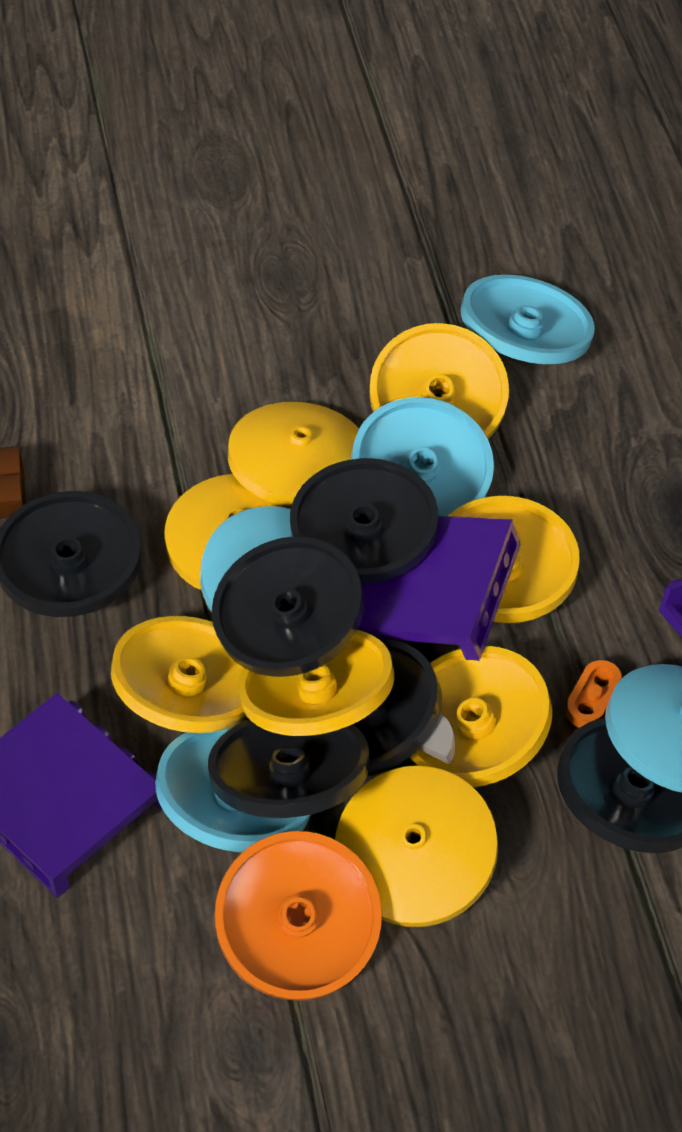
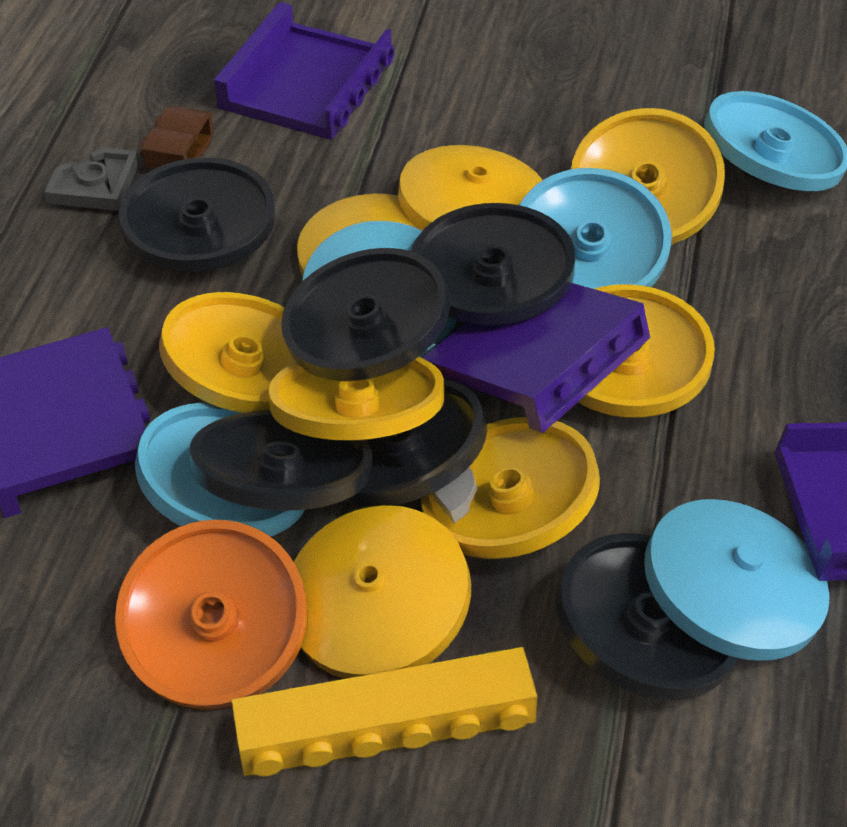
camera: 25 degrees right, 5 degrees down
orange plate [566,660,622,728] -> none
none -> dark purple panel [214,2,395,140]
none -> yellow brick [232,647,537,777]

